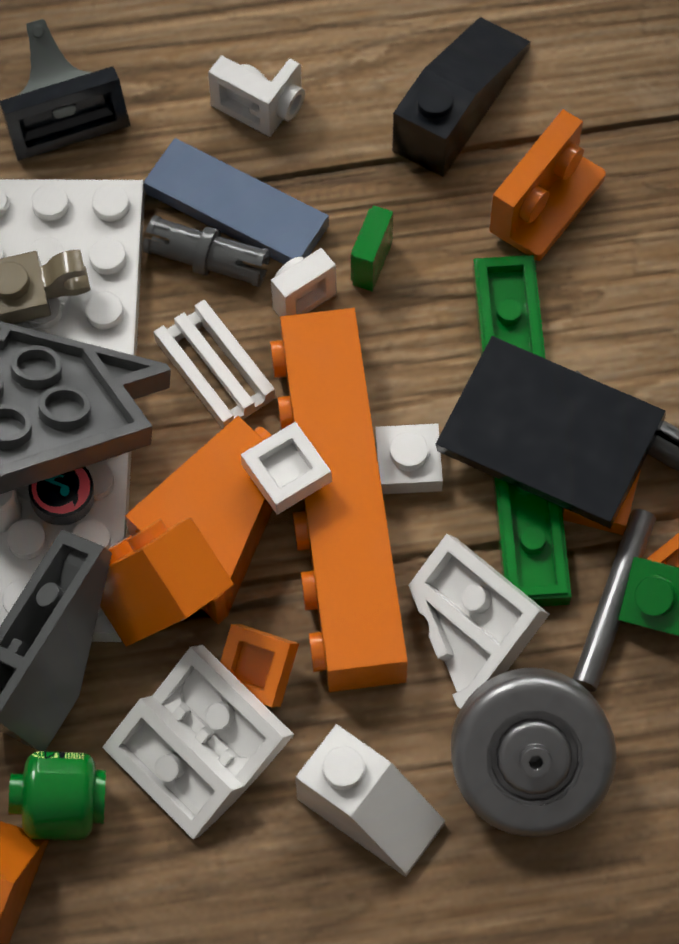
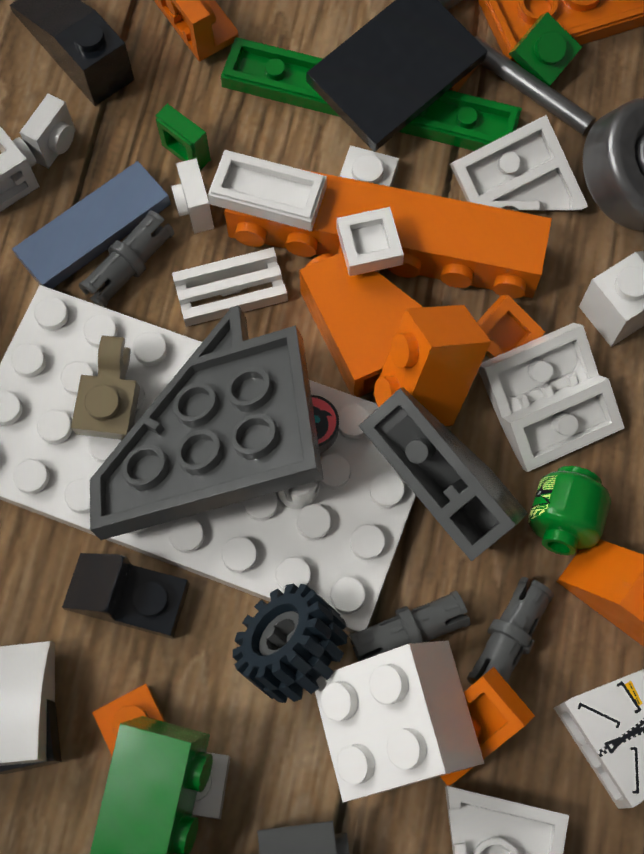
camera: 70 degrees left, 5 degrees up
none -> white plate [19,94,76,169]
none -> white tile [208,150,327,231]

